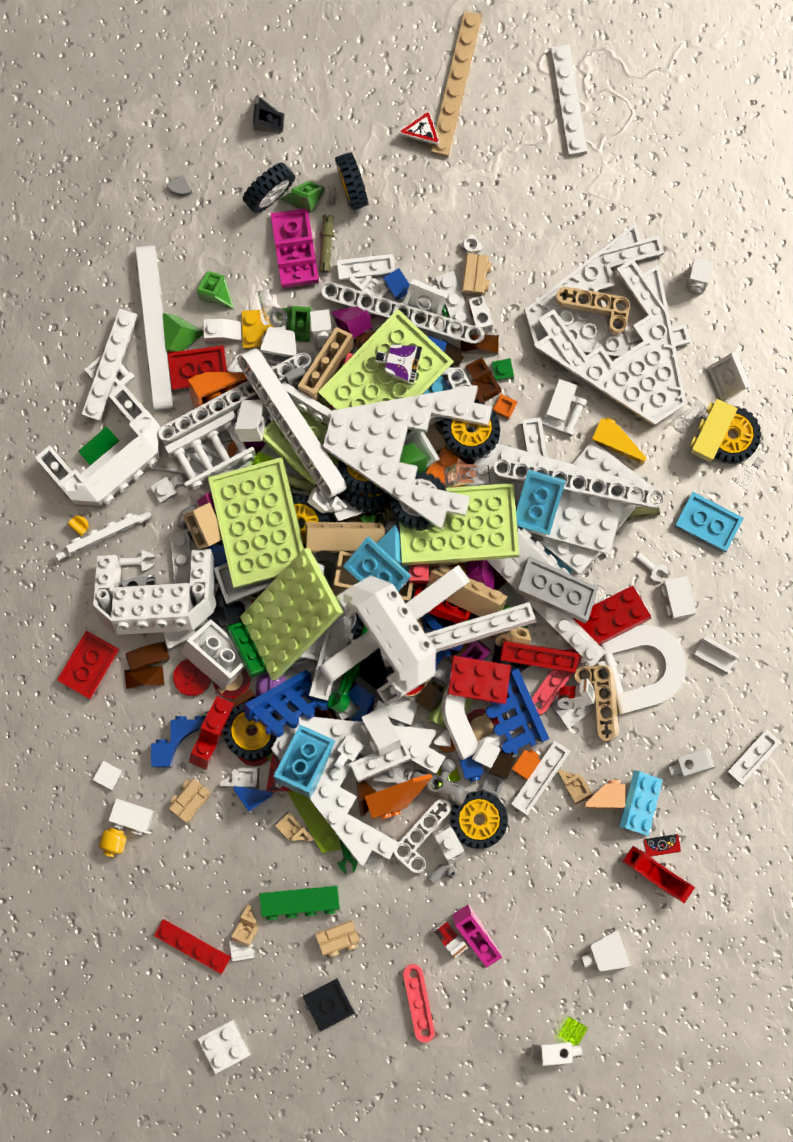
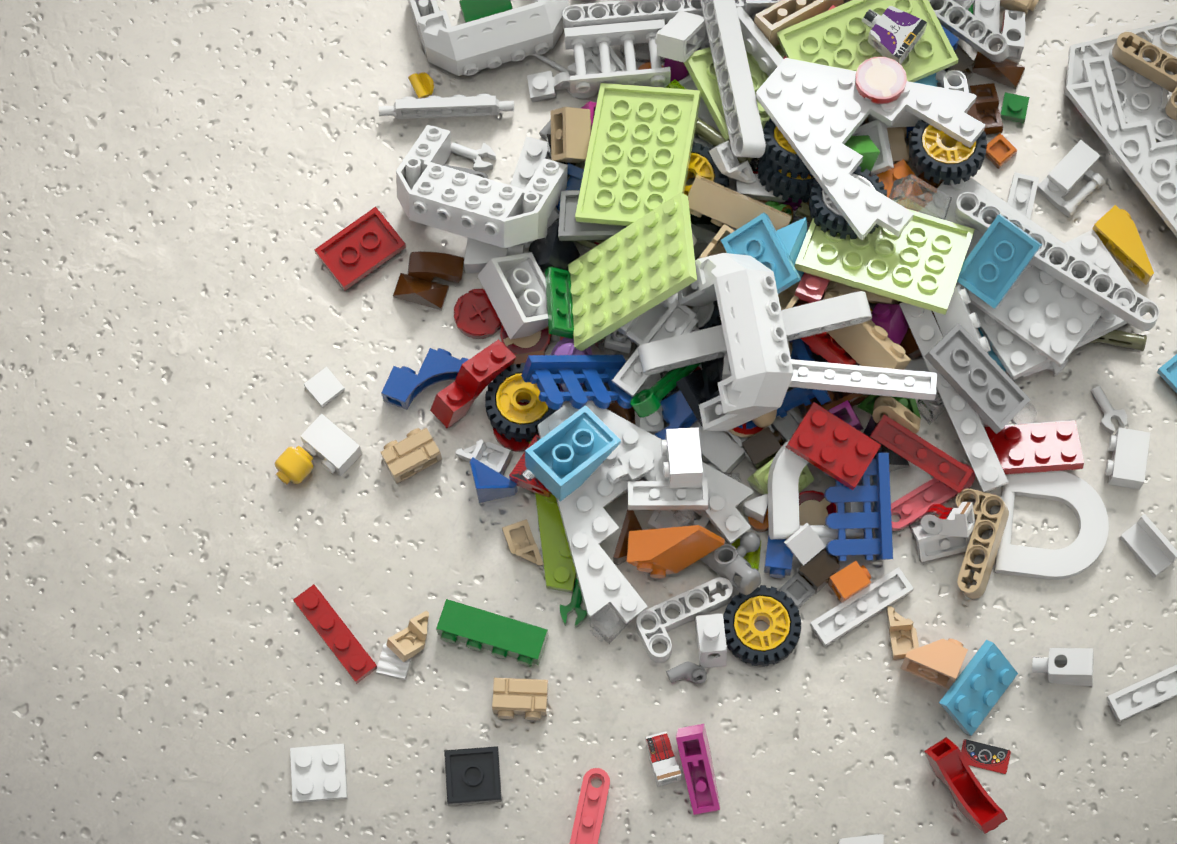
camera: 25 degrees right, 10 degrees down
none -> tile [855,57,907,104]

